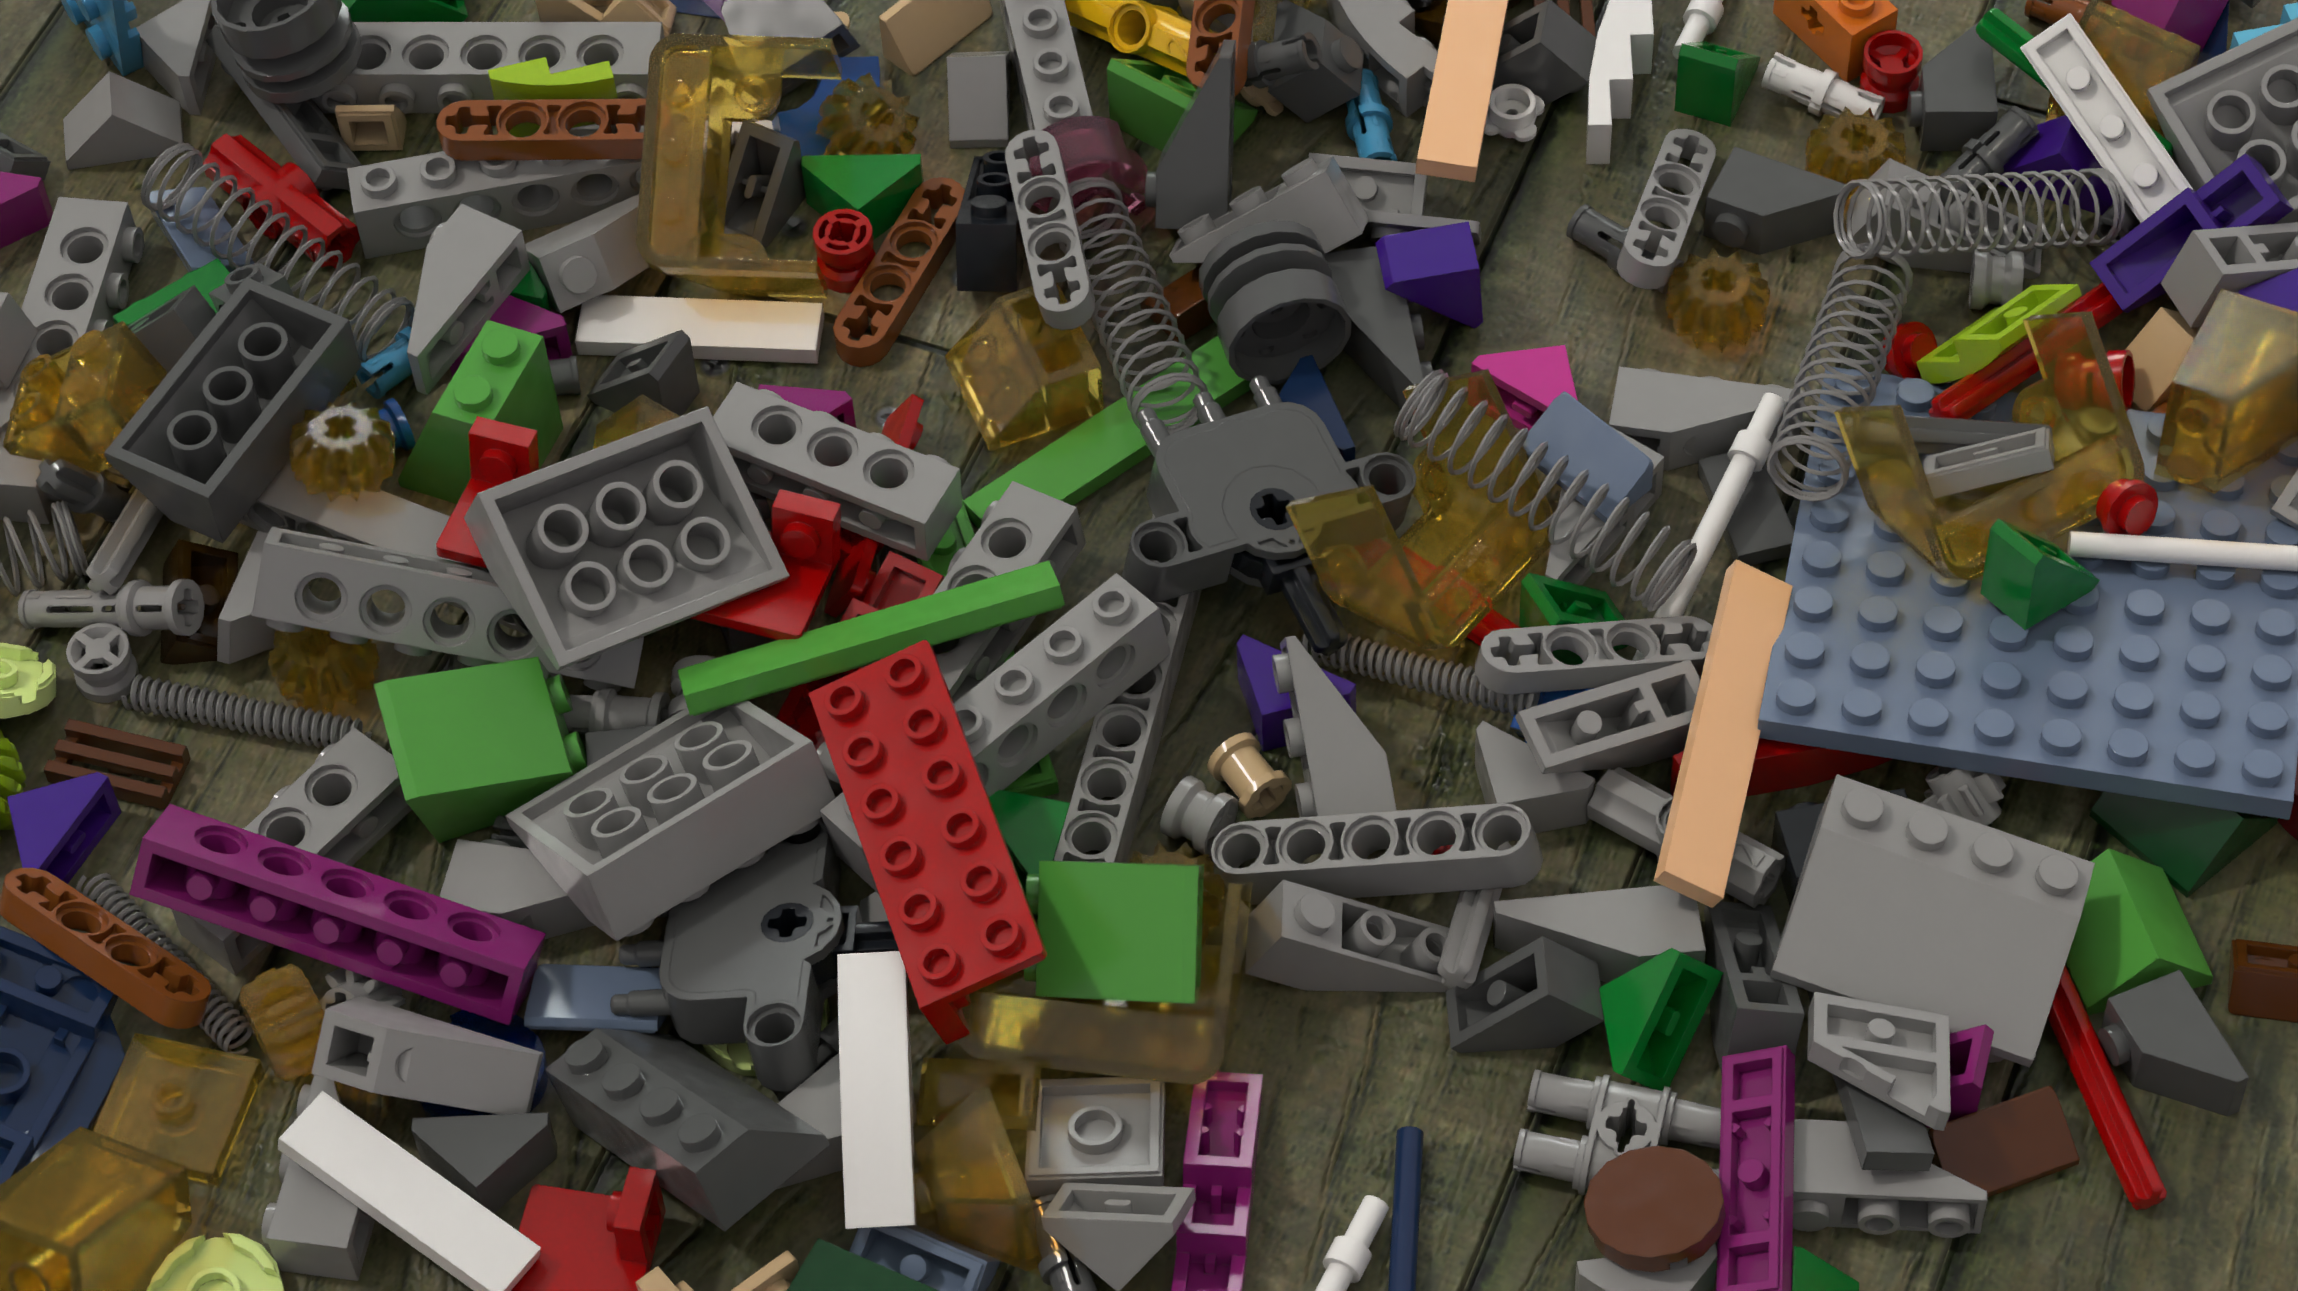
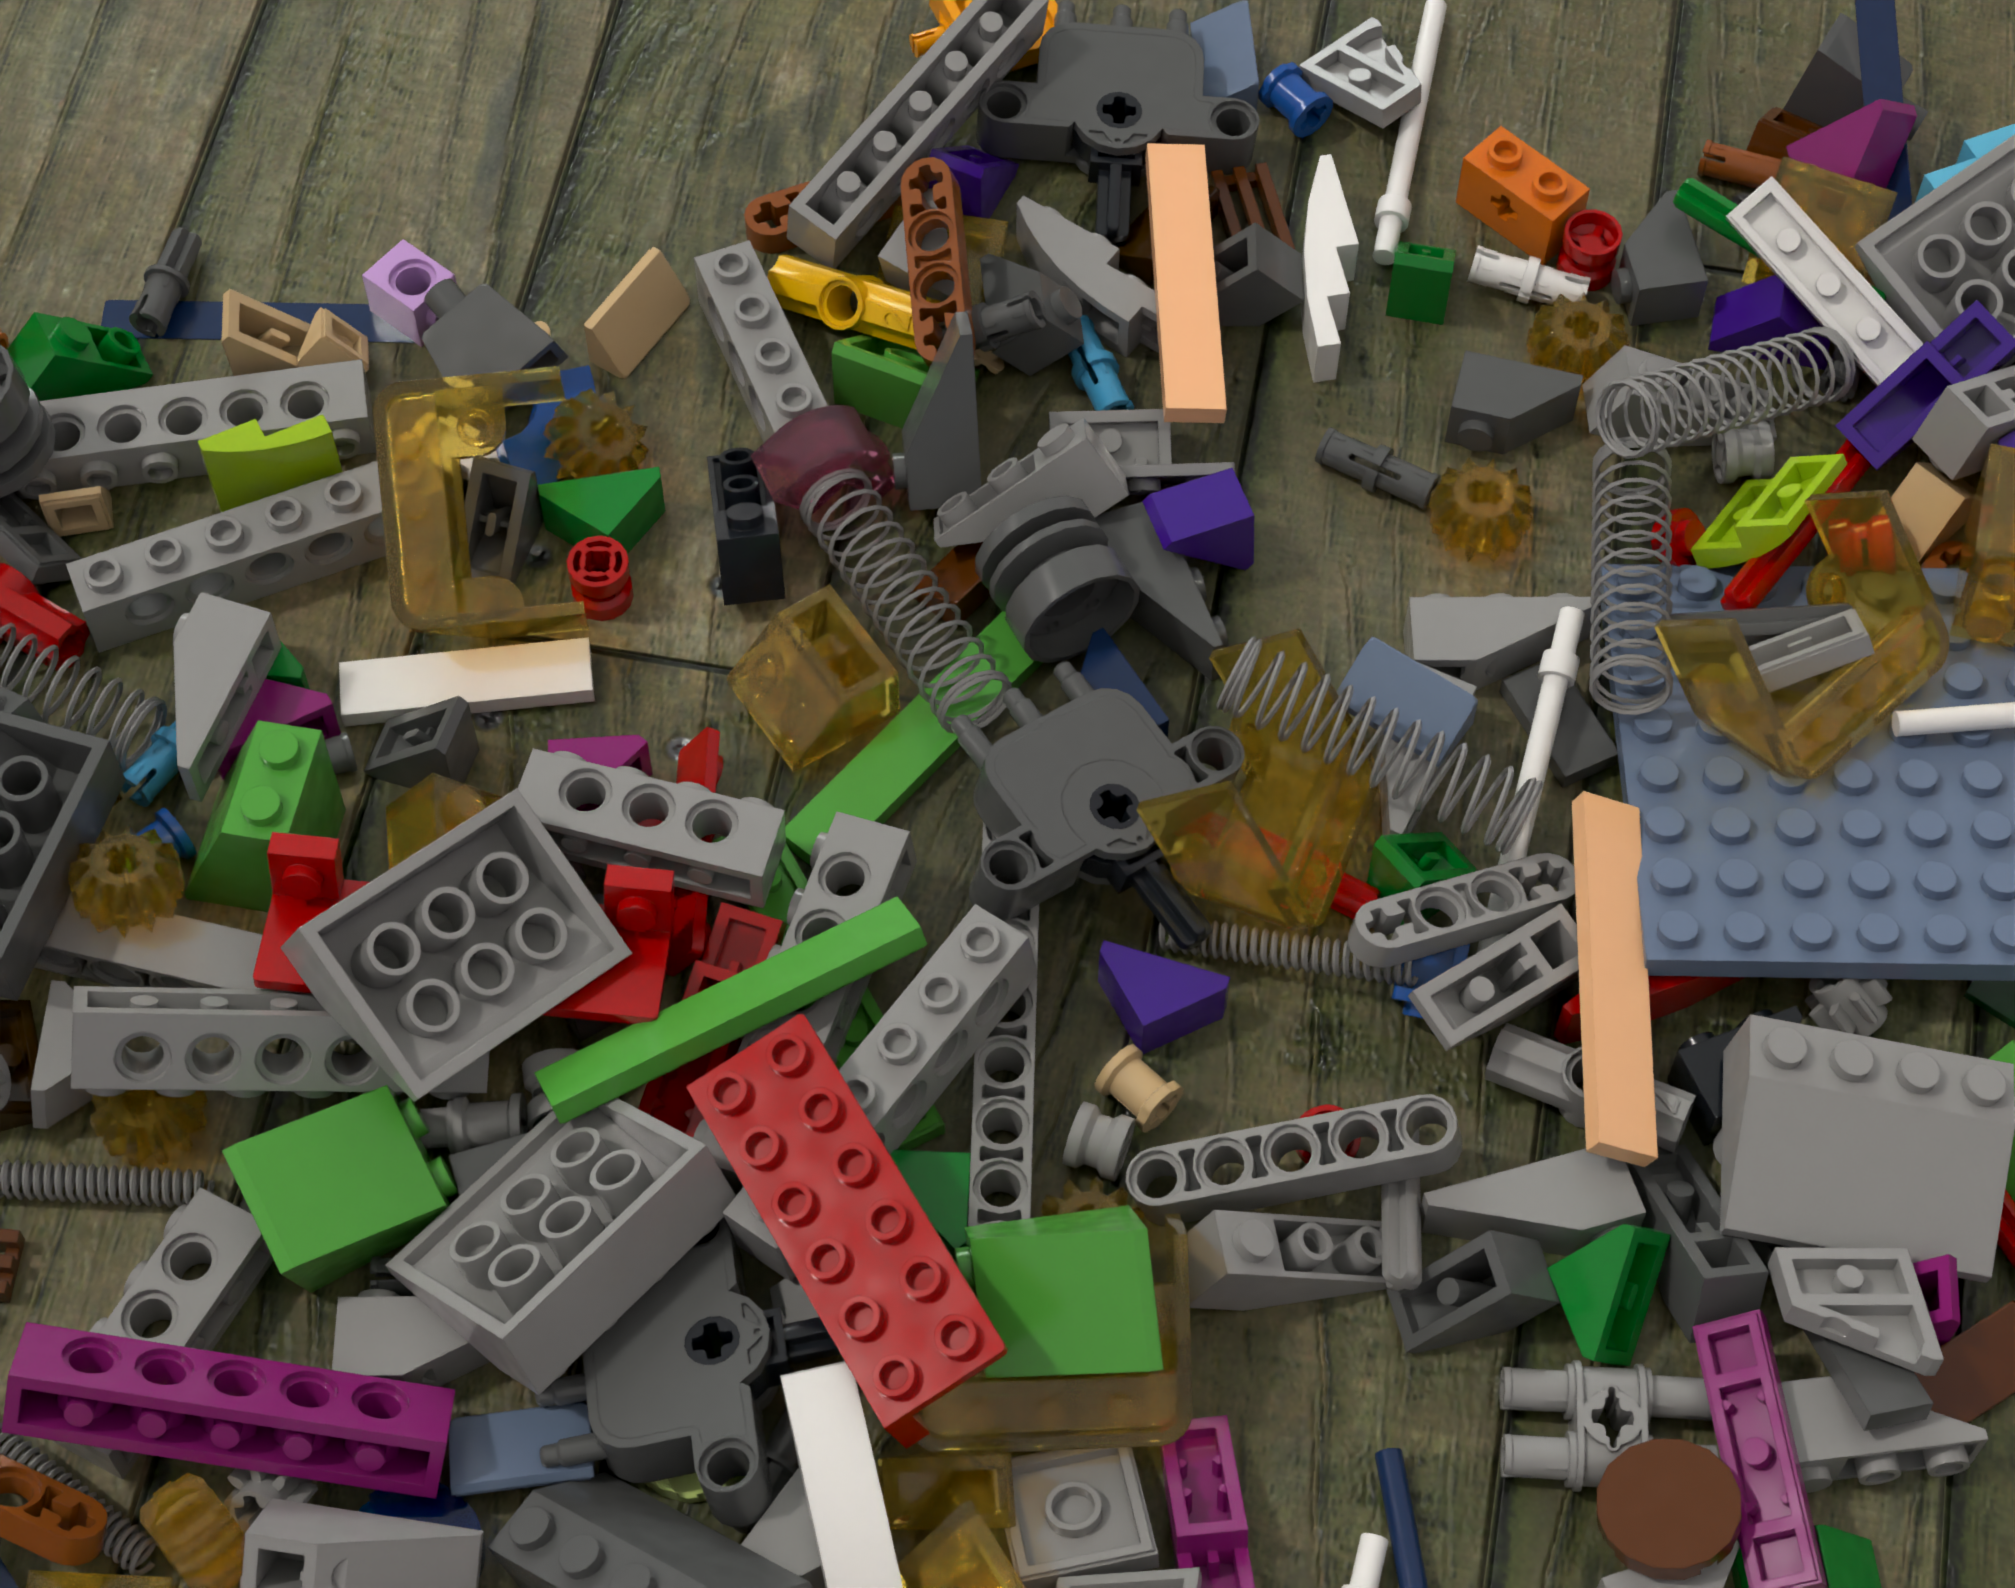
camera: 15 degrees left, 5 degrees up
dark orange beam [436,98,672,161] -> none
light grey slope [525,175,705,313] -> none
dark orange beam [833,177,965,367] -> none
light grey slope [947,51,1011,149] -> none
light grey beam [1005,129,1095,330] -> none
light grey slope [1272,636,1397,817] -> none
dark pink slope [1470,345,1578,432] -> none
light grey slope [1475,721,1595,833] -> none
white plate [1484,84,1545,142] -> none
light grey beam [1616,129,1716,289] -> none
dark grey pin [1940,106,2039,194] -> none
green slope [1980,518,2100,630] -> none
red plate [2096,479,2158,535] -> none

